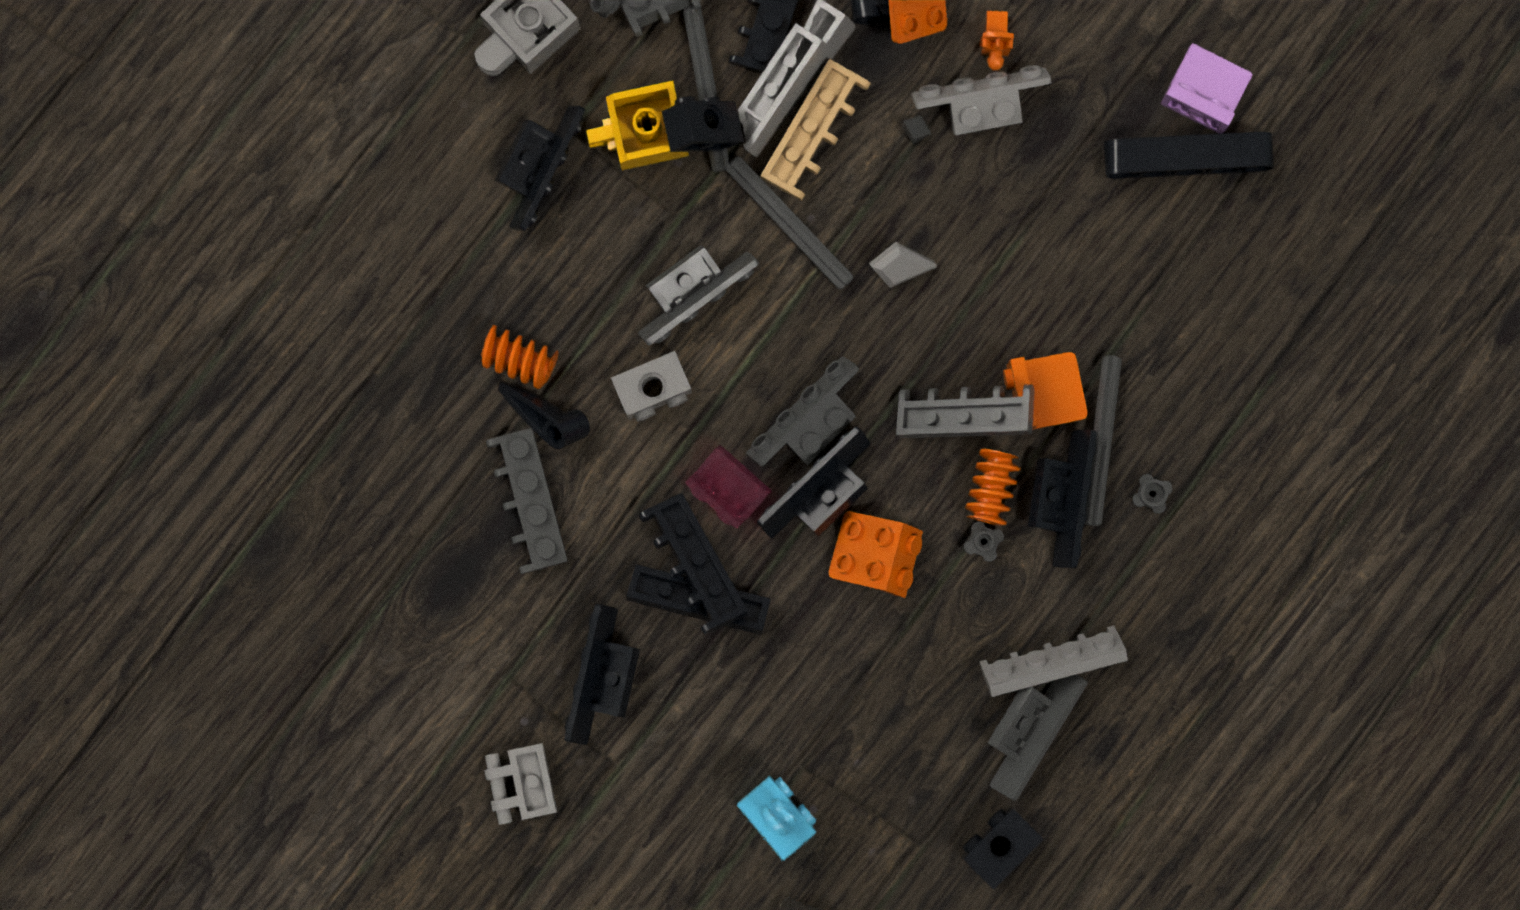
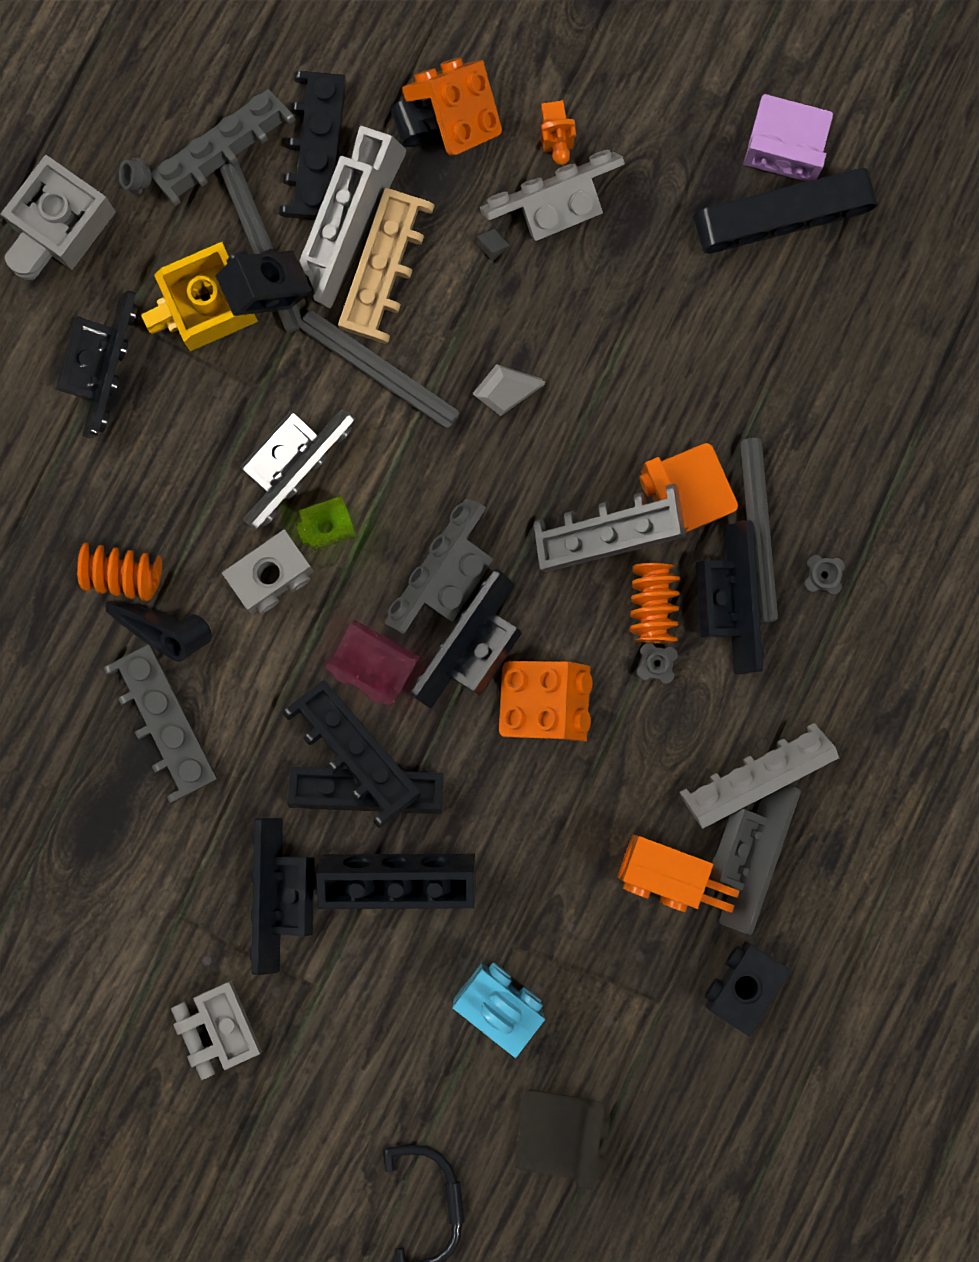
camera: 15 degrees left, 0 degrees up
none -> clear neon green brick [296,496,357,551]
none -> black brick [316,853,476,909]
none -> orange brick [617,834,740,913]

